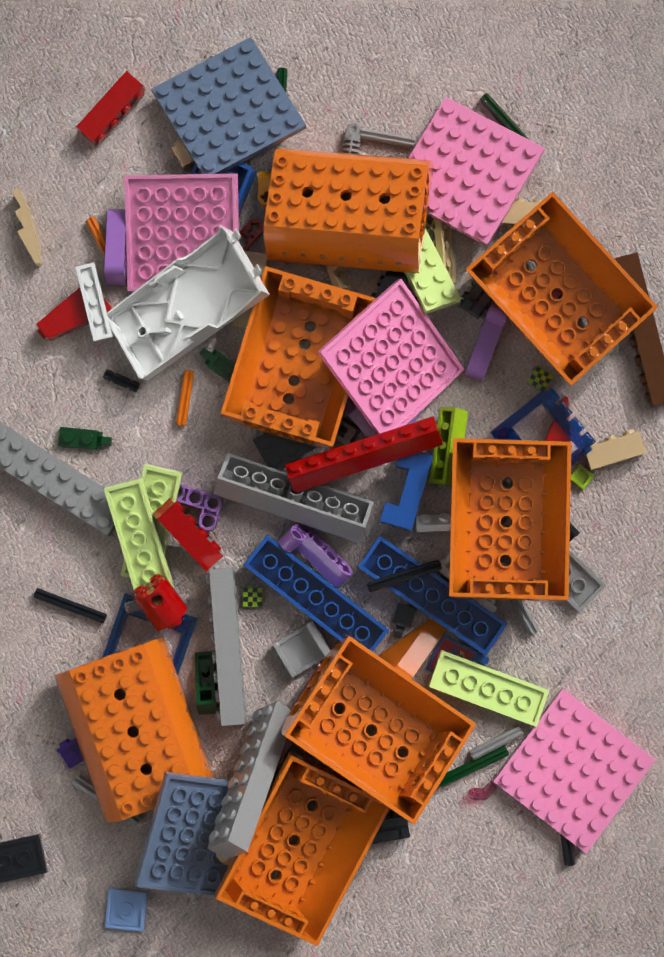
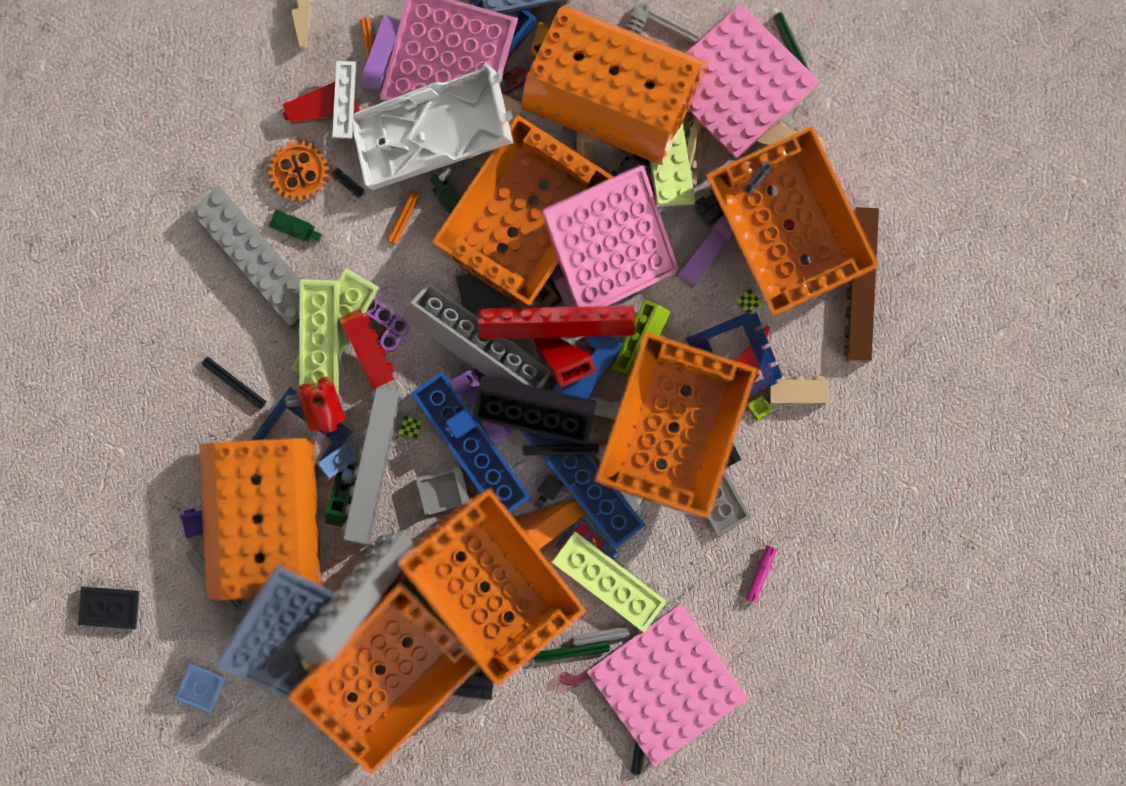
camera: 10 degrees right, 0 degrees up
light grey axle [509,600,539,635] -> none
none -> orange gear [267,140,330,202]
none -> medium blue plate [317,442,358,484]
none -> blue brick [445,410,477,439]
none -> black brick [473,375,596,445]
none -> red slope [533,337,596,387]
none -> black axle [743,161,773,196]
none -> dark pink pin [745,545,778,603]

